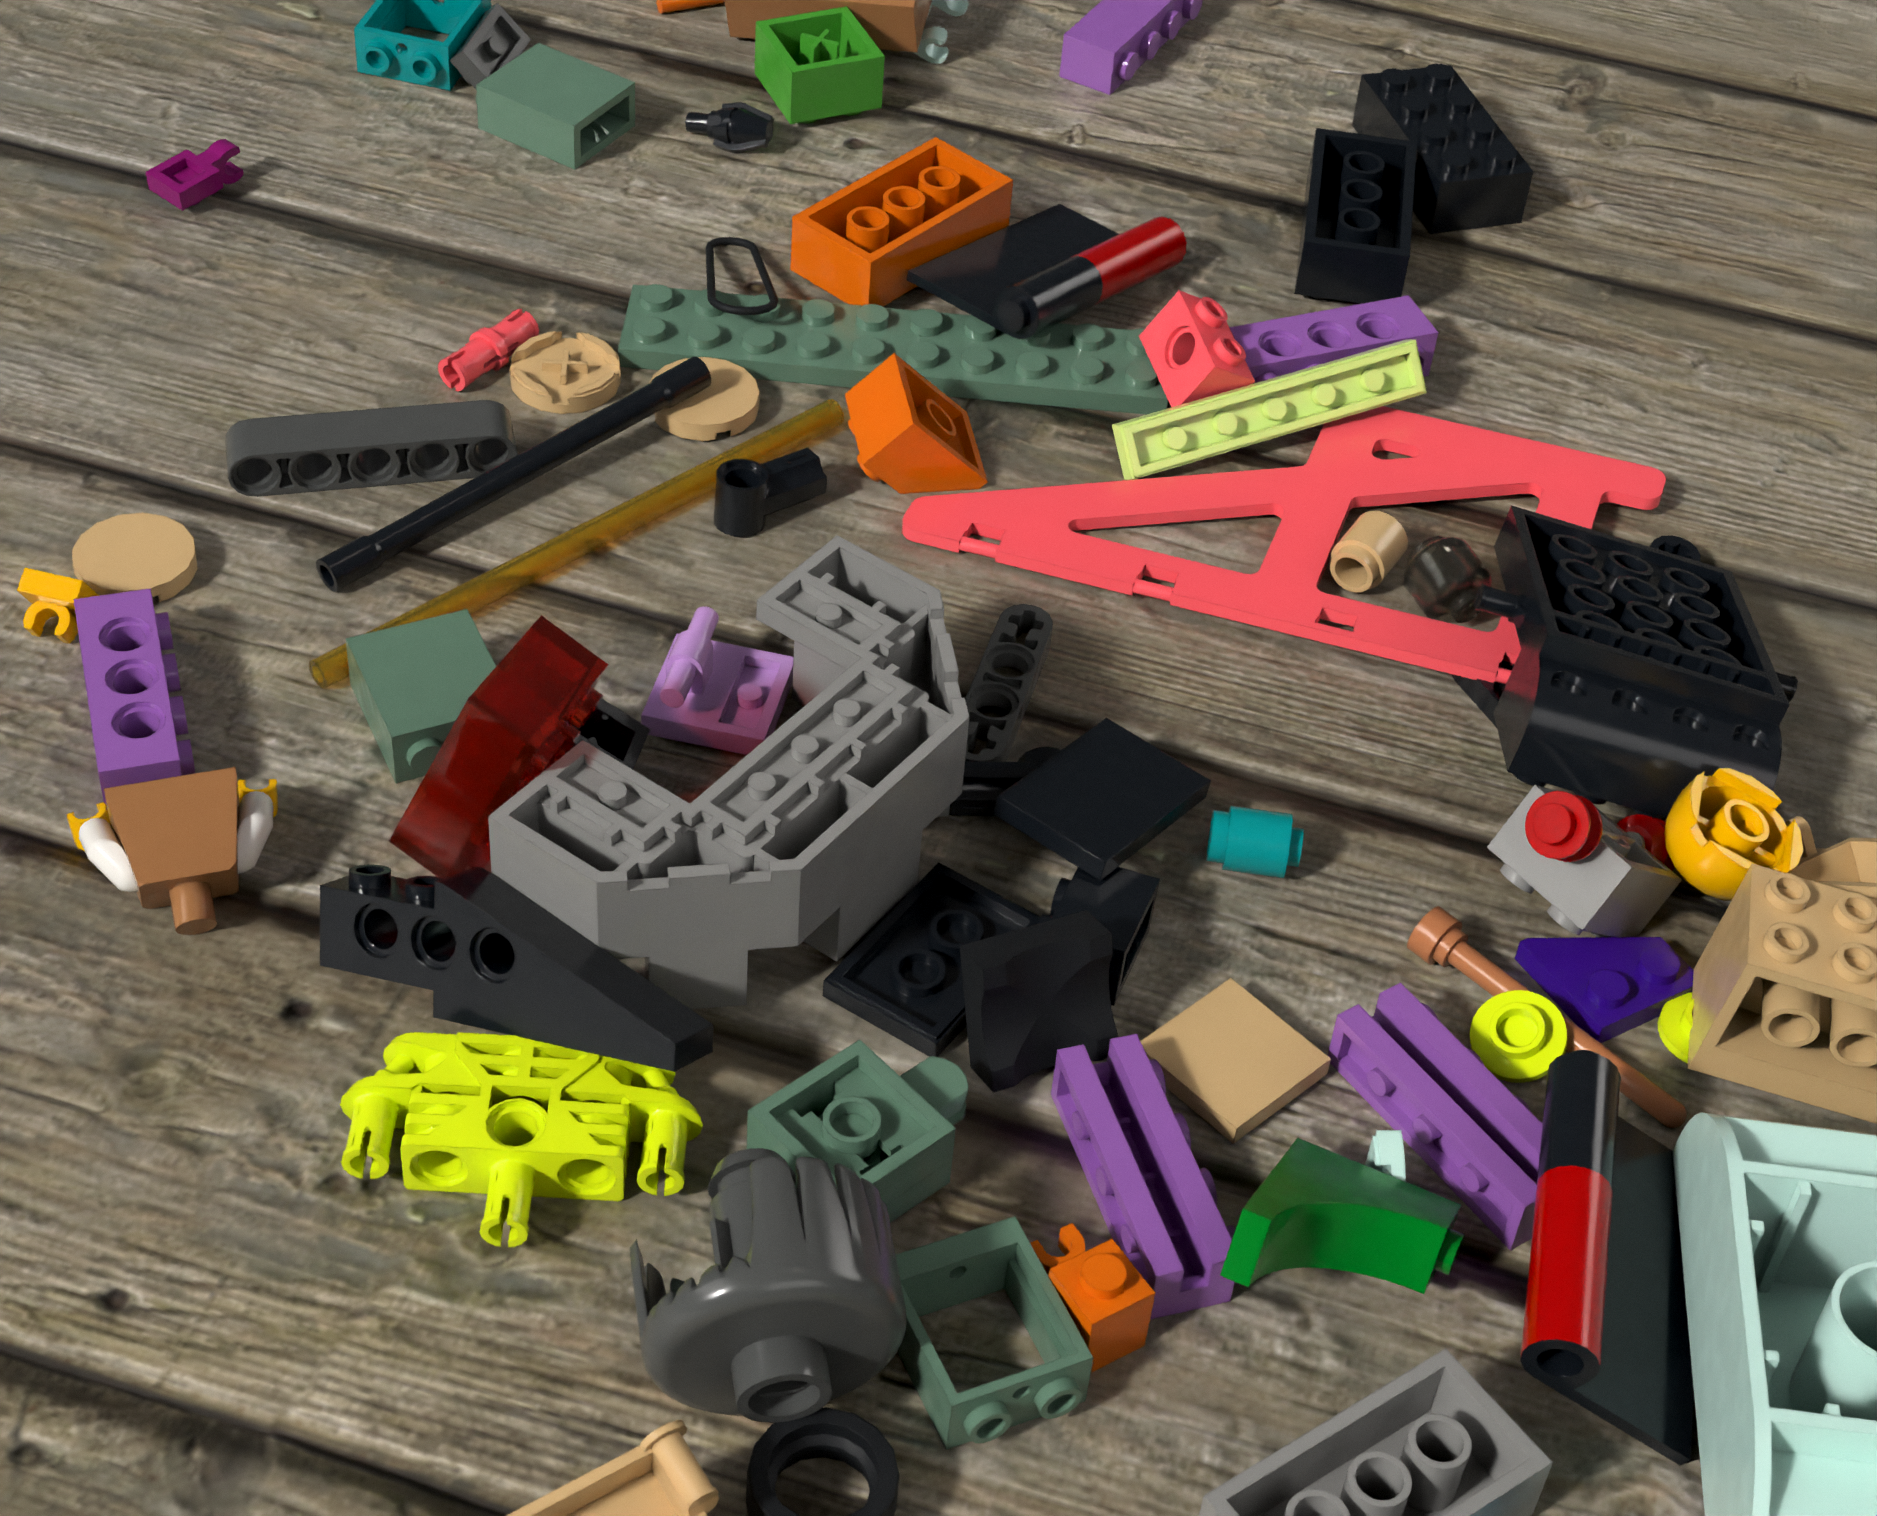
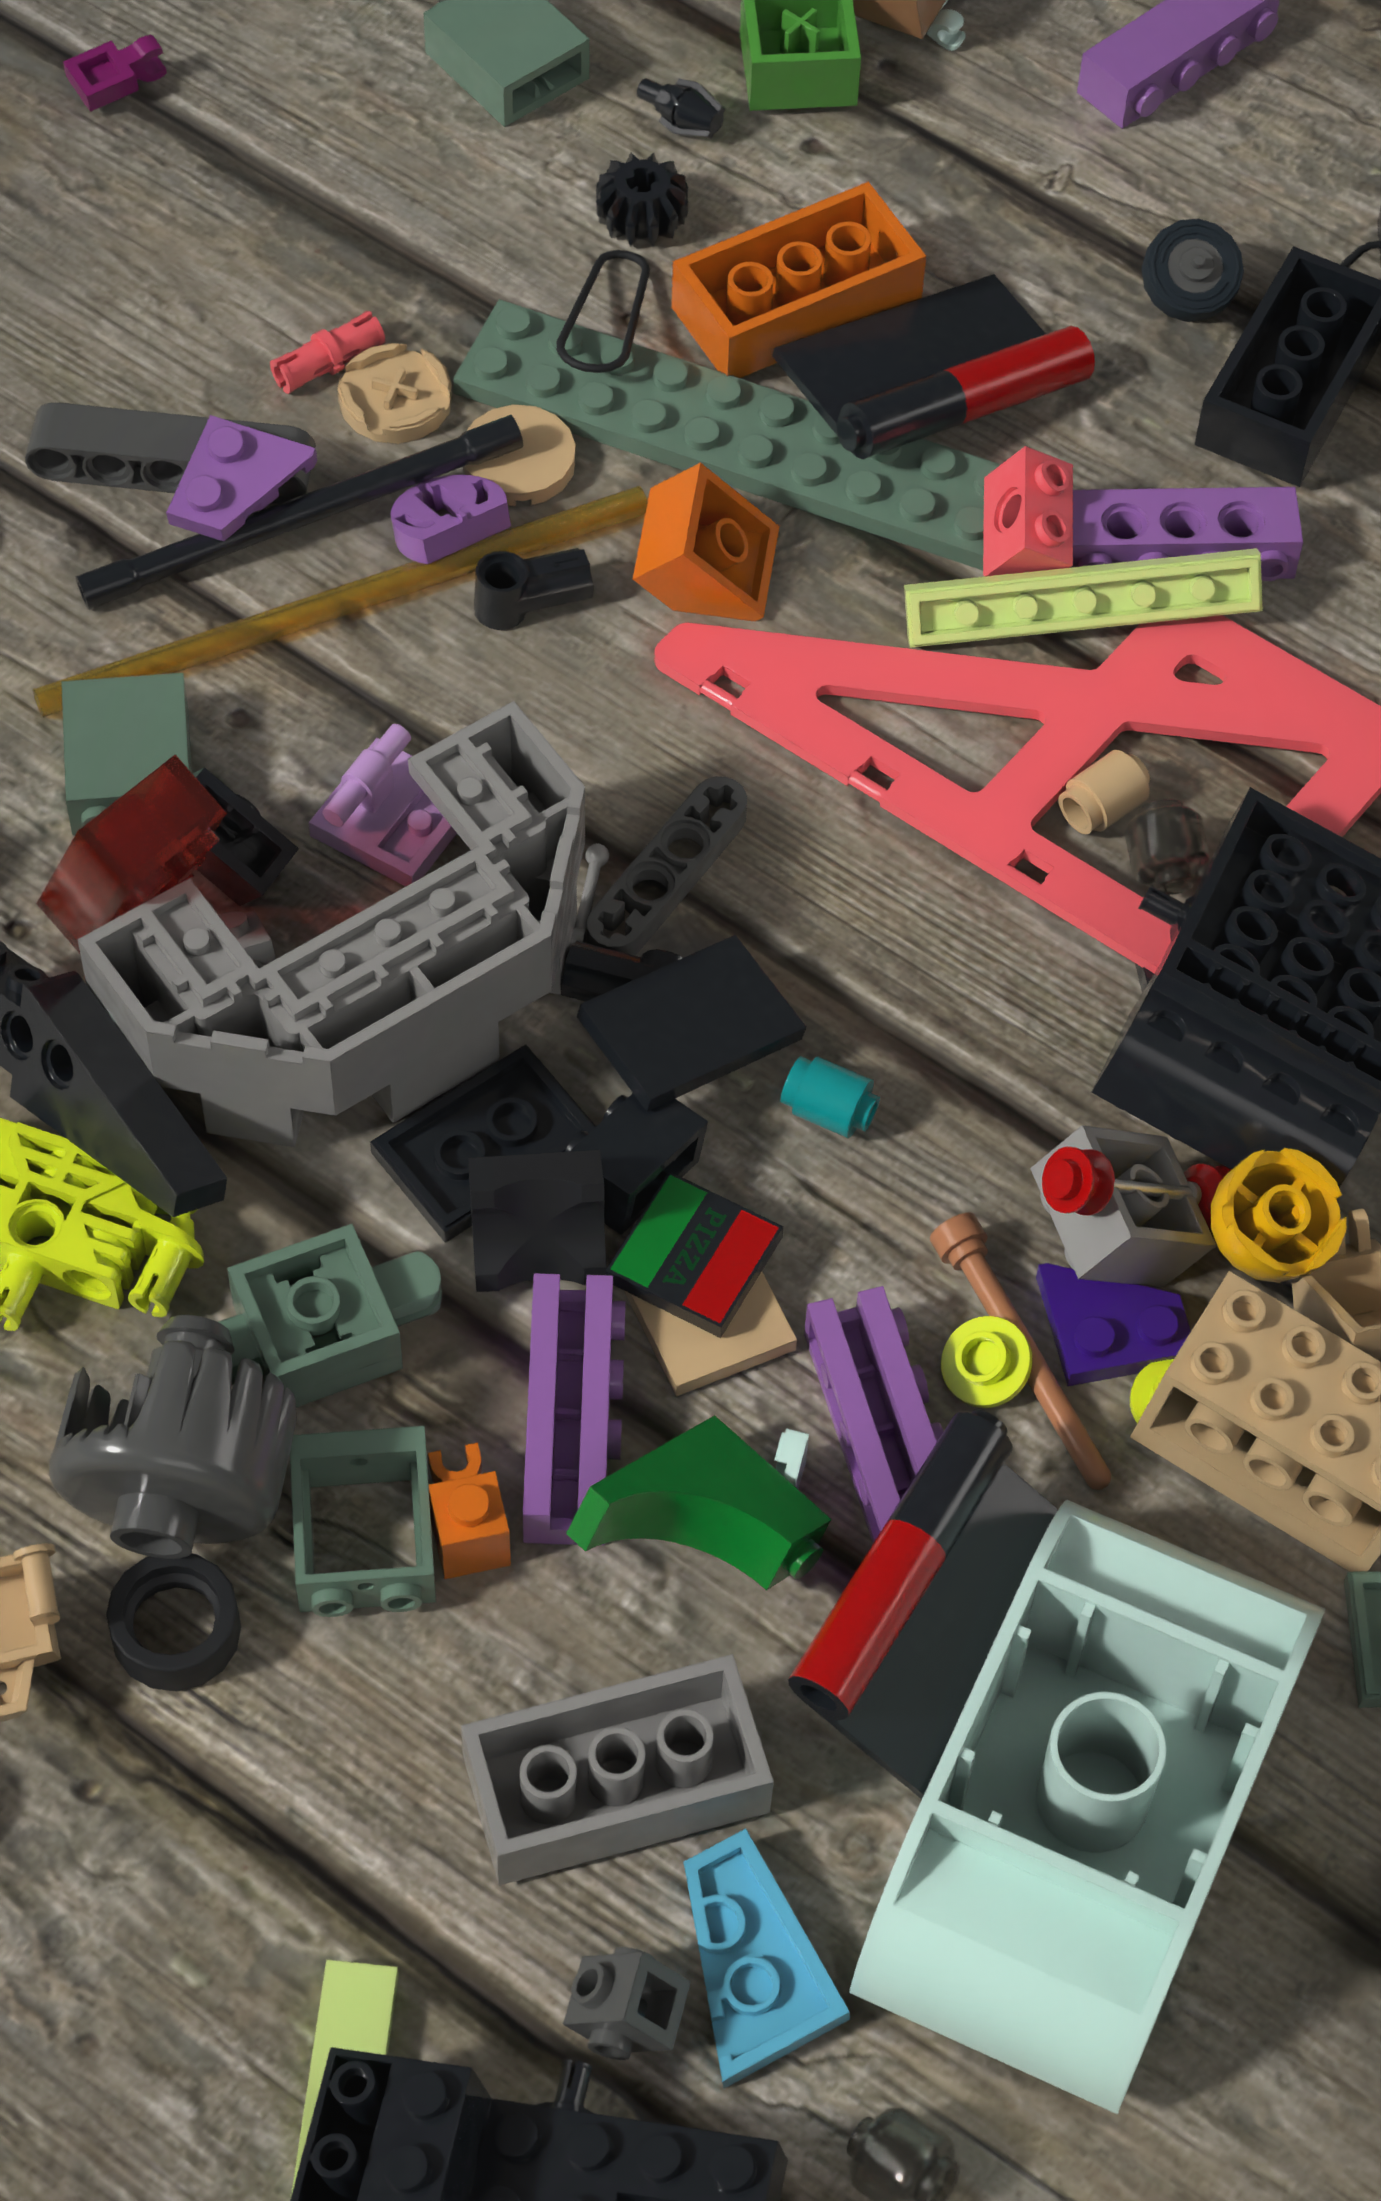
camera: 20 degrees right, 15 degrees up
none -> medium lavender wing [166,415,317,541]
none -> medium lavender piece [391,475,511,564]
none -> black gear [596,152,688,247]
none -> tile [605,1171,783,1338]
none -> black wheel [1142,219,1244,322]

